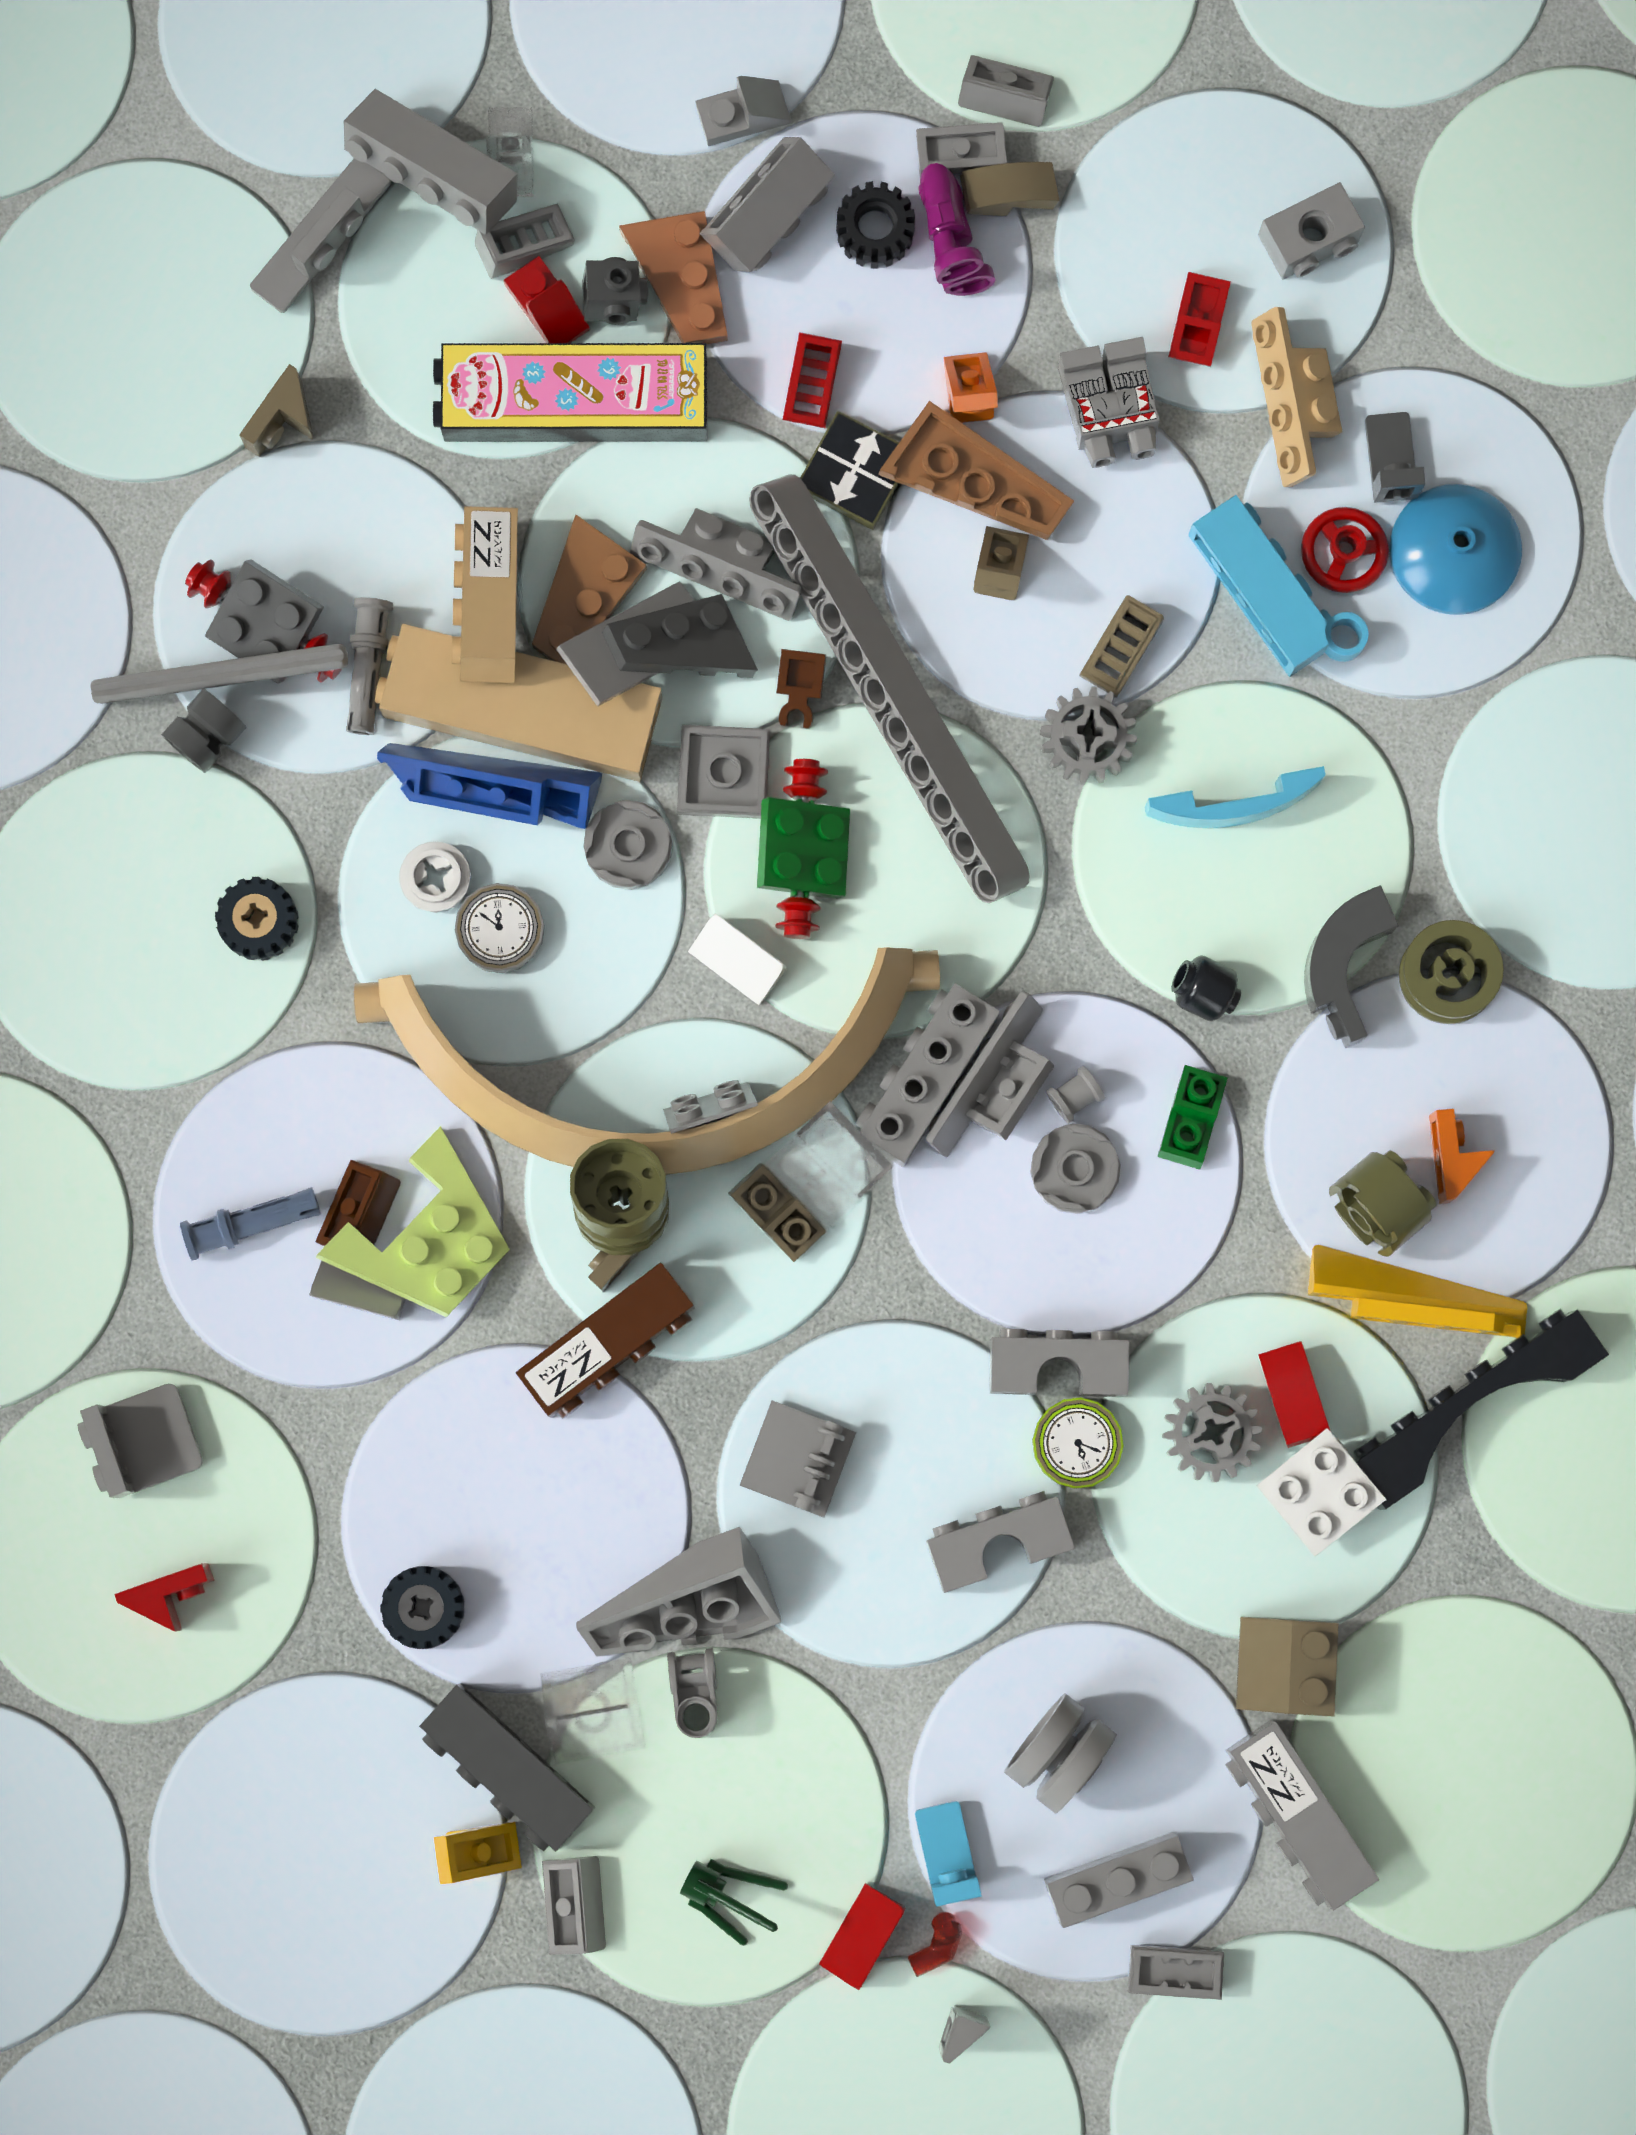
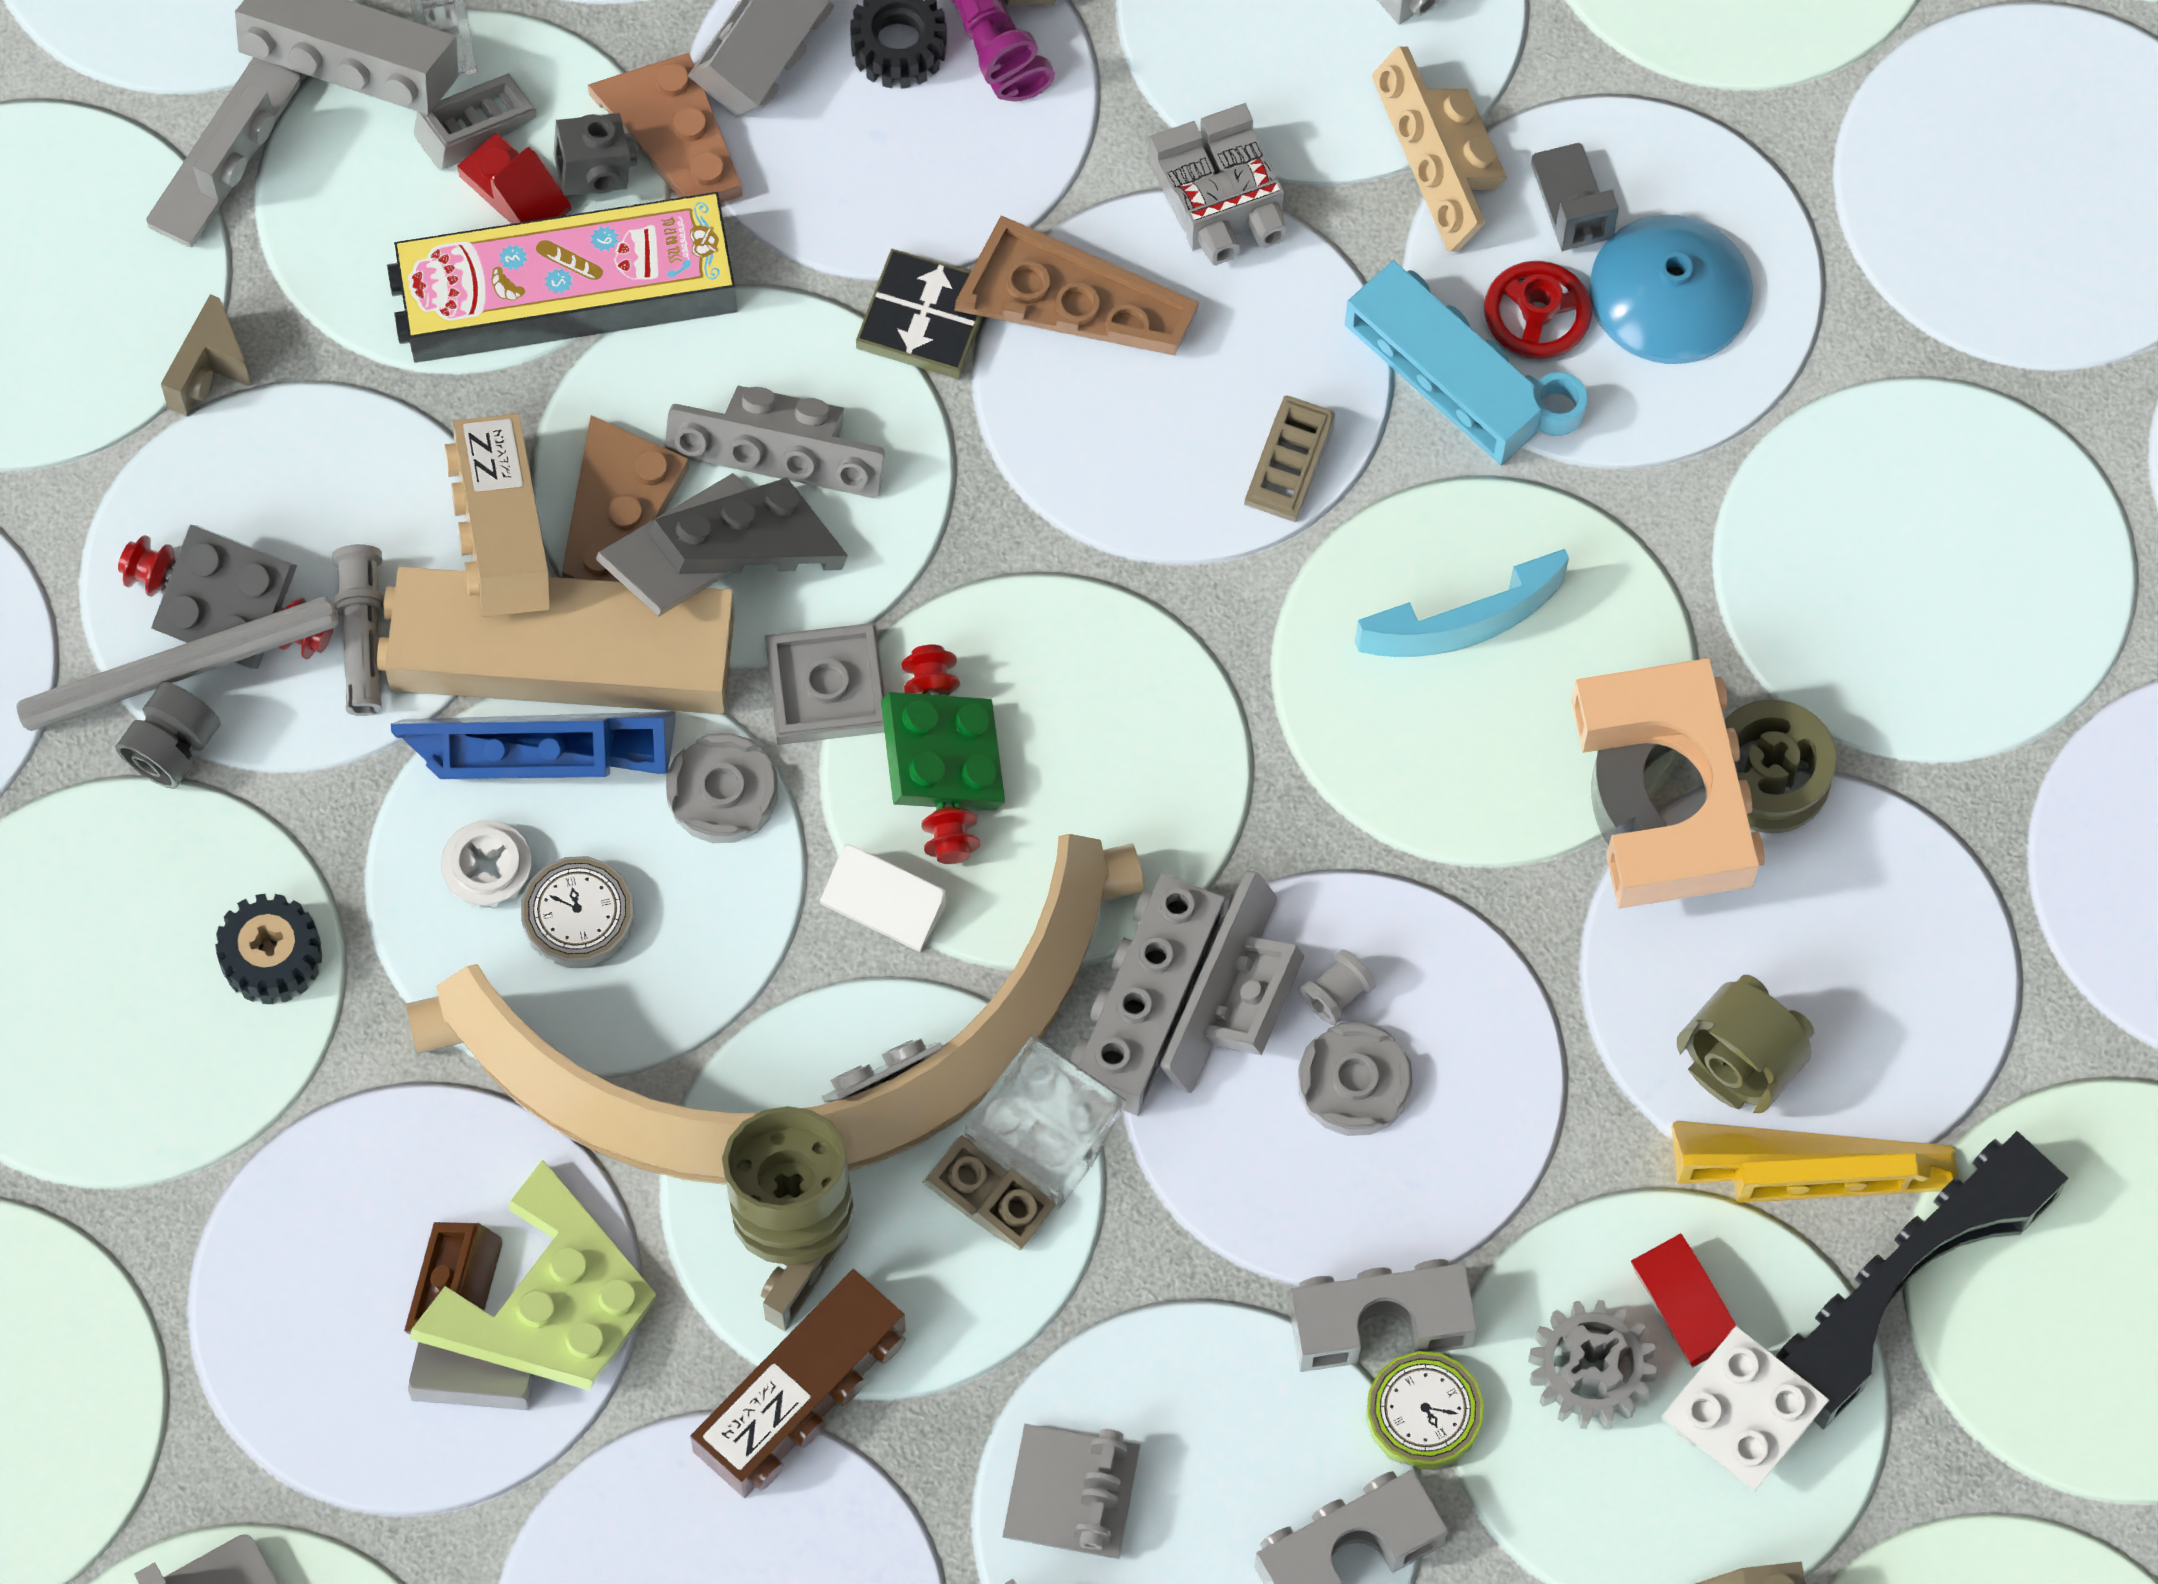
camera: 10 degrees left, 15 degrees down
sand blue pin [180,1187,321,1261] -> none
light grey beam [749,474,1030,904] -> none
reddish brown plate [776,649,827,729] -> none
red slope [782,332,842,428] -> none
orange slope [943,352,998,423] -> none
dark tan slope [973,526,1029,600] -> none
light grey gear [1040,686,1137,785] -> none
green slope [1157,1065,1228,1170] -> none
red slope [1168,272,1231,367] -> none
black head [1171,955,1241,1022] -> none
orange slope [1429,1109,1495,1204] -> none
none -> light nougat arch [1571,658,1765,909]

